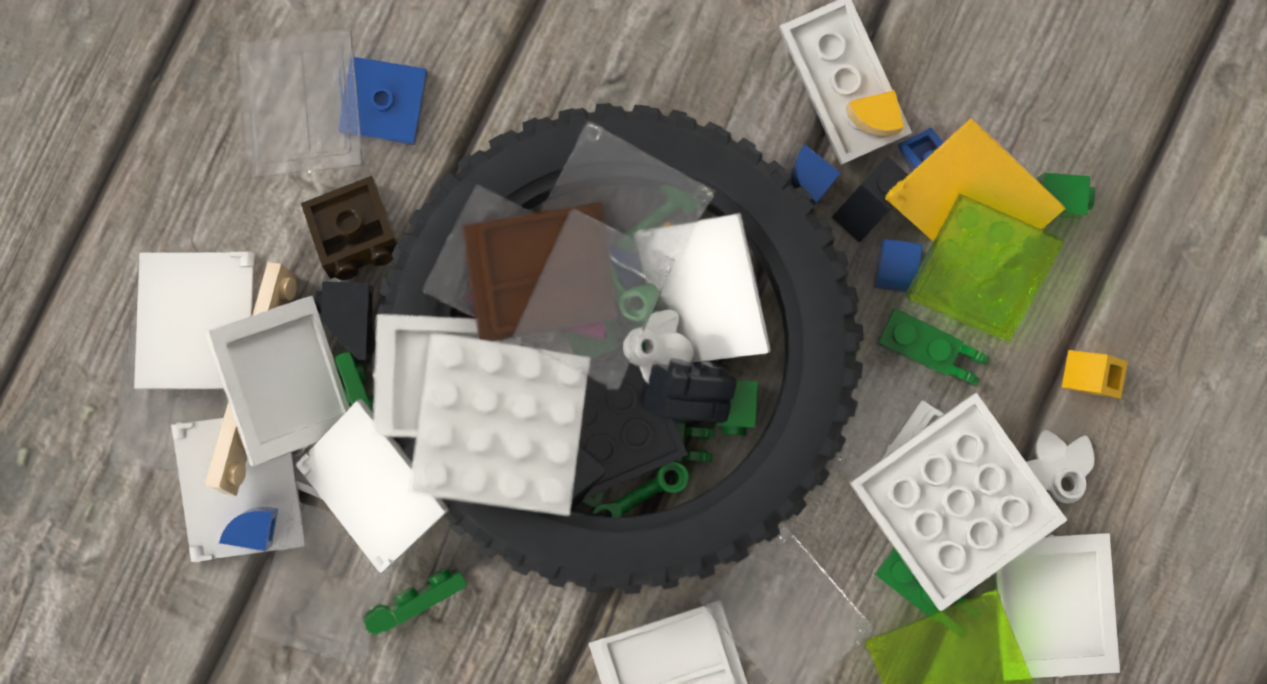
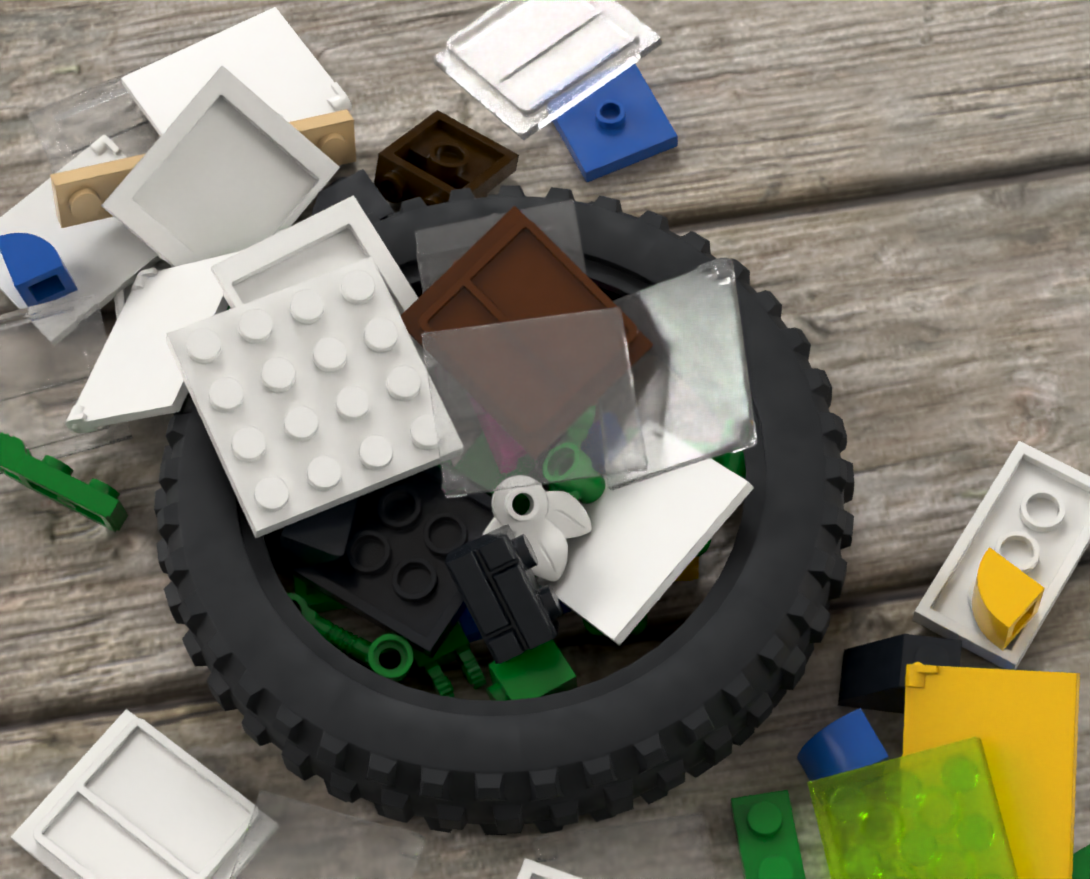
camera: 60 degrees right, 25 degrees down
blue brick [793,145,841,206] -> none

